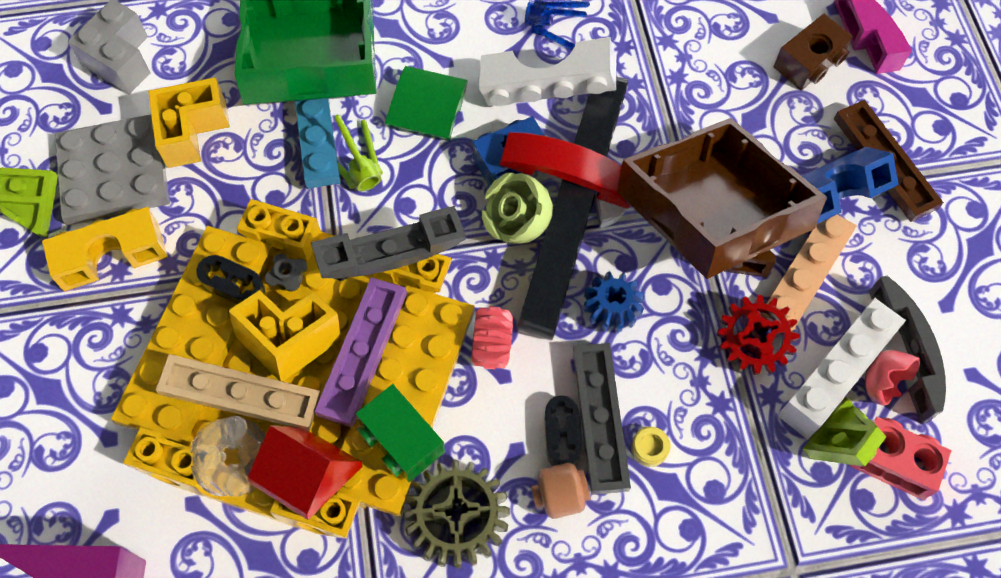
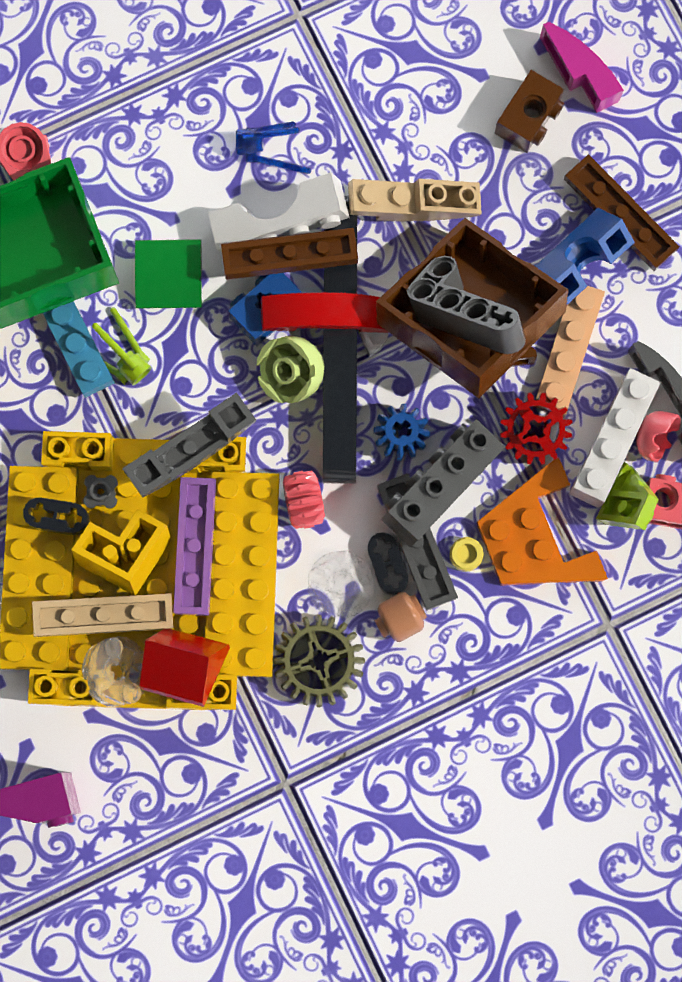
camera: 15 degrees left, 15 degrees up
green brick [355,384,445,482] -> none
none -> reddish brown plate [221,228,358,280]
none -> clear plate [307,550,374,618]
none -> tan slope [348,179,482,221]
none -> dark grey brick [381,419,505,547]
none -> dark grey beam [407,256,526,354]
none -> orange wing [476,457,608,586]

